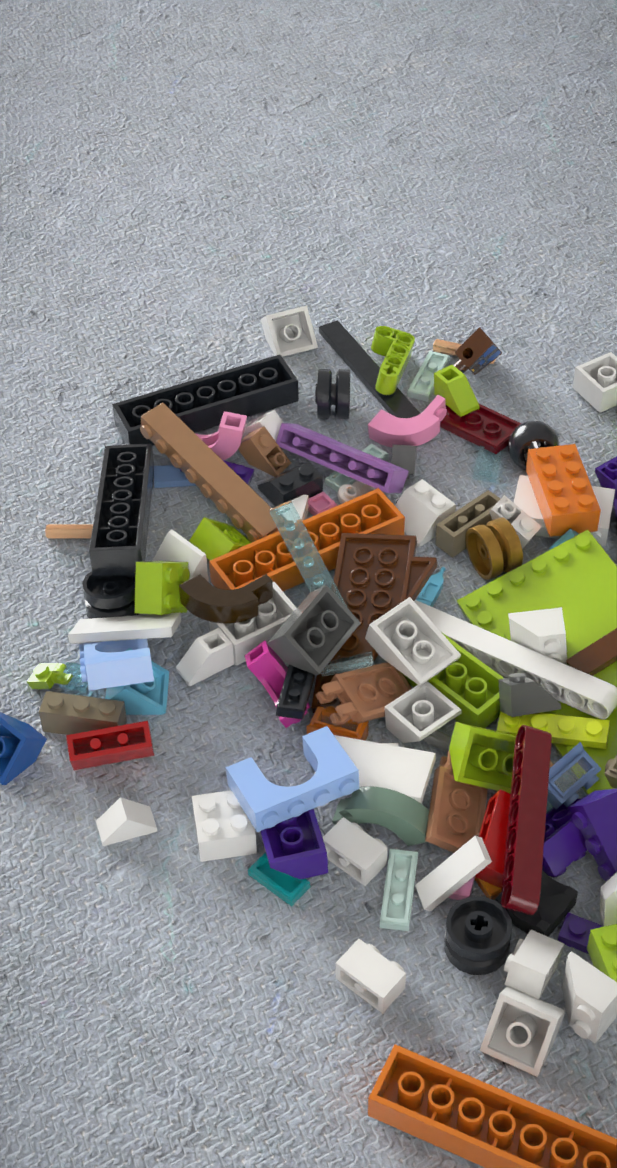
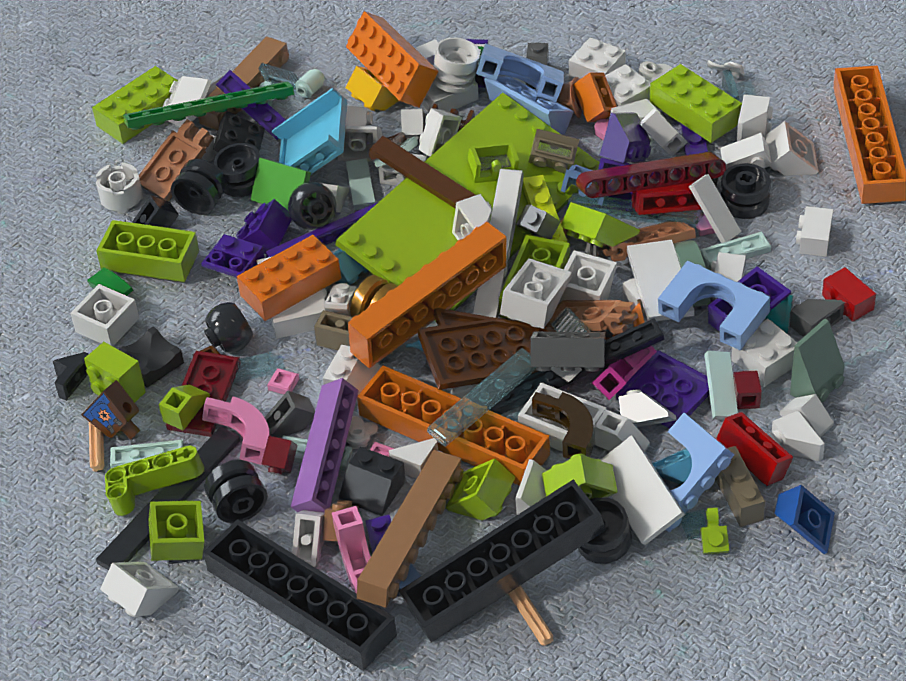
camera: 115 degrees left, 0 degrees up
none -> black slope [53,352,89,401]
none -> lime brick [84,341,146,403]
none -> black brick [118,326,184,388]
none -> lime brick [149,501,204,561]
none -> dark red brick [261,436,298,476]
none -> bright pink tile [267,368,300,395]
none -> orange brick [348,222,506,369]
none -> dark purple plate [616,350,710,429]
none -> white slope [619,390,676,428]
none -> light aqua tile [704,351,738,420]
none -> dark red brick [733,371,762,409]
none -> white slope [770,411,825,461]
none -> dark grey slope [790,299,845,337]
none -> sand green slope [790,319,845,402]
none -> red brick [822,267,876,322]

